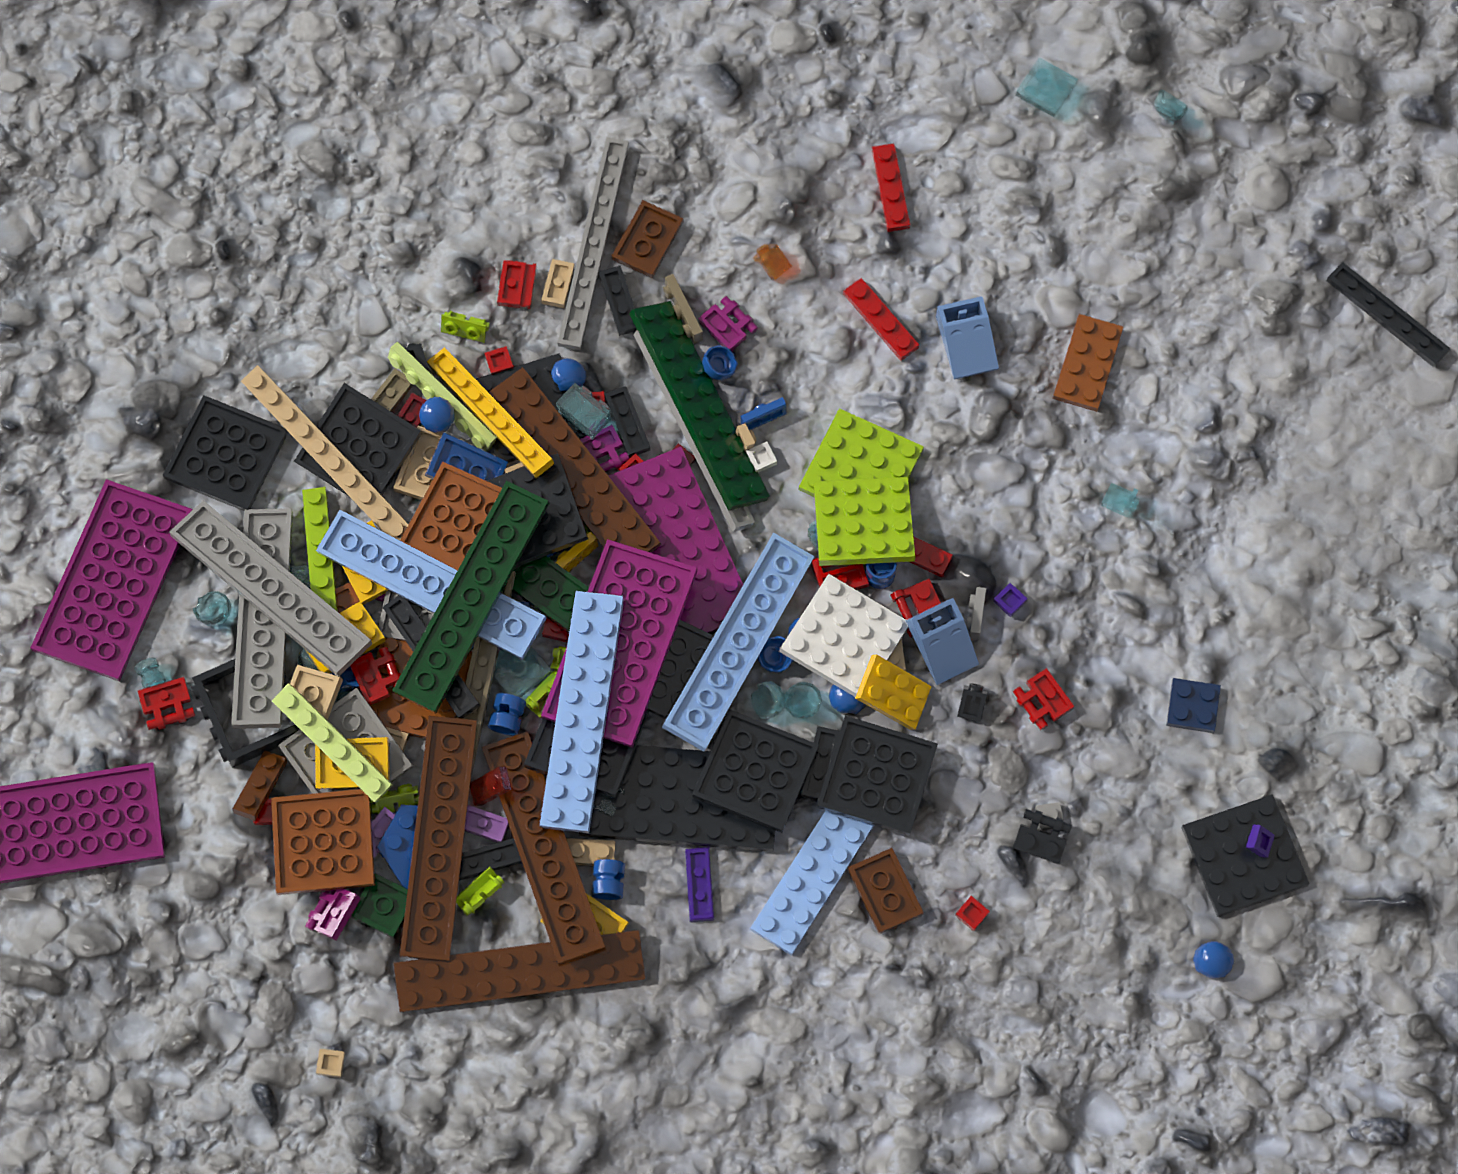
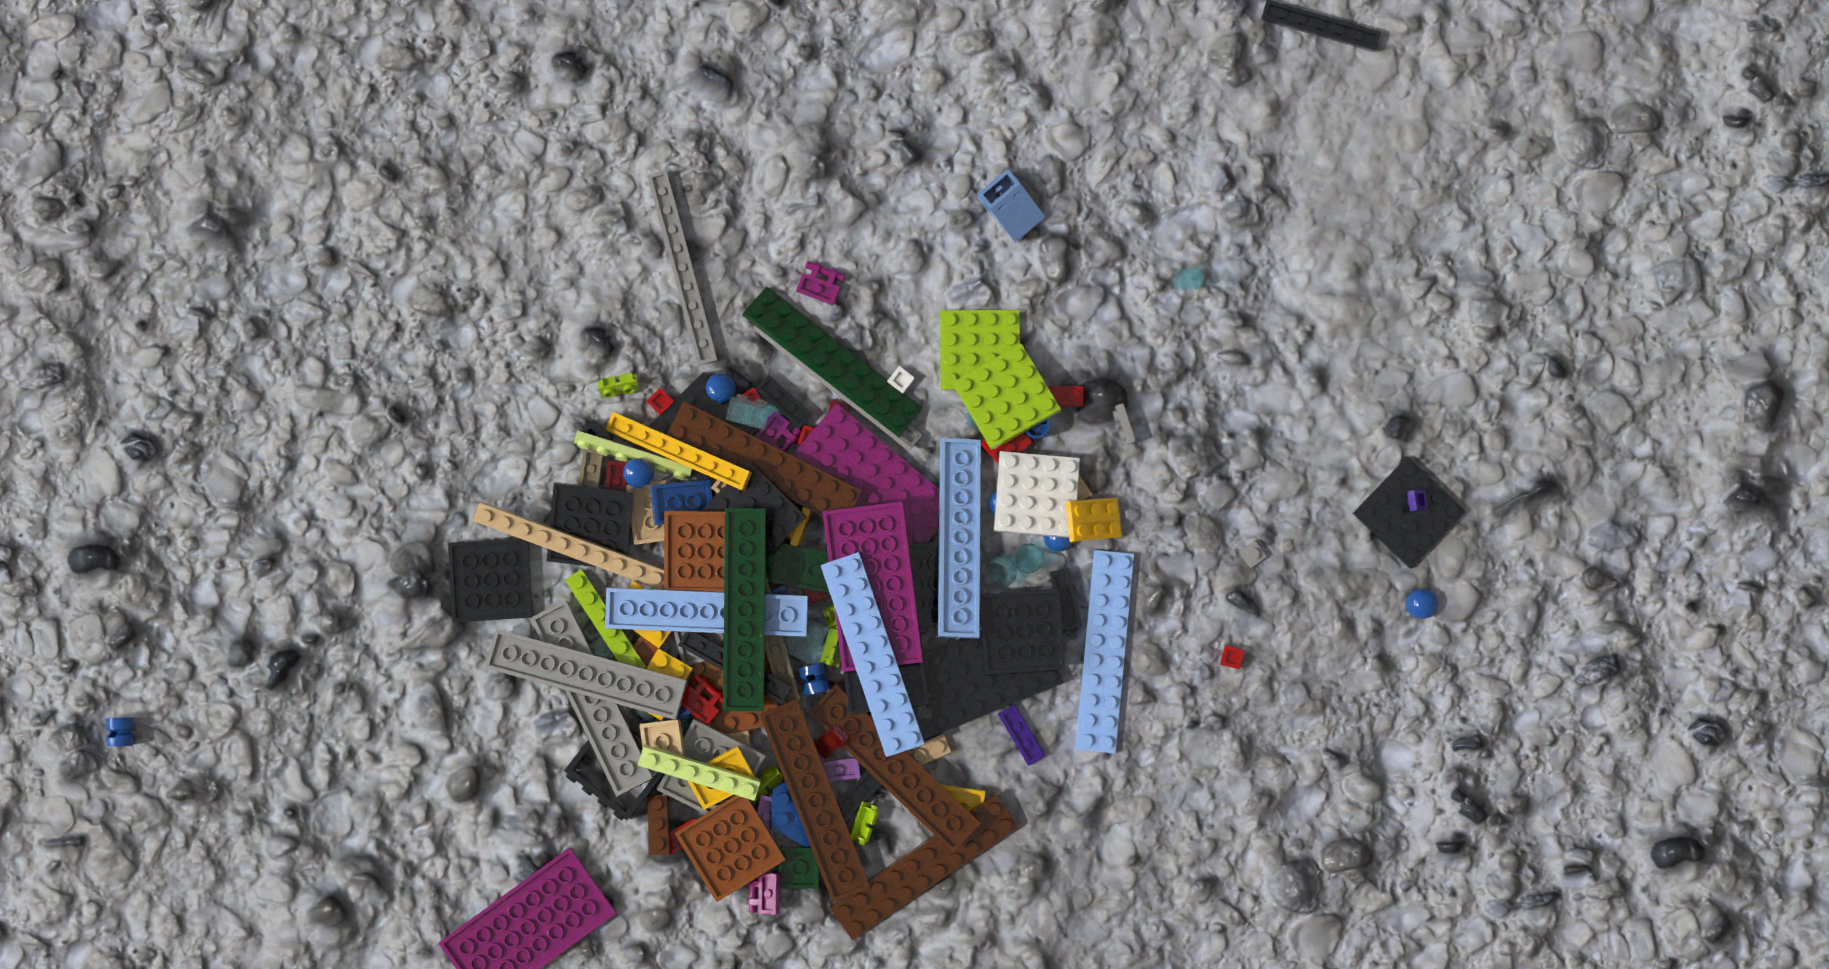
camera: 25 degrees left, 15 degrees up
magenta plate [30,479,193,682] -> none
clear light blue wheel [134,658,166,689] -> none
red plate [138,677,196,730] -> none
clear light blue hair [193,591,232,627] -> none
red plate [497,260,537,309] -> none
tan plate [542,259,575,308] -> none
blue wheel [592,859,625,900] -> none
black plate [599,265,637,336] -> none
reddish brown plate [611,200,684,279] -> none
dark tan plate [663,274,703,344] -> none
blue hair [702,345,738,380] -> none
tan plate [735,423,756,452] -> none
blue plate [741,397,787,430] -> none
clear orange bracket [752,243,792,280] -> none
blue hair [757,636,793,673] -> none
black plate [816,716,938,836] -> none
red plate [843,278,919,361] -> none
reddish brown plate [848,848,924,935] -> none
red plate [872,143,910,232] -> none
red plate [890,579,940,638] -> none
medium blue slope [905,598,979,685] -> none
black bracket [957,683,987,722] -> none
dark purple plate [993,583,1028,618] -> none
red plate [1013,668,1074,730] -> none
black plate [1013,809,1072,864] -> none
dark orange plate [1053,314,1123,412] -> none
dark blue plate [1166,678,1221,733] -> none

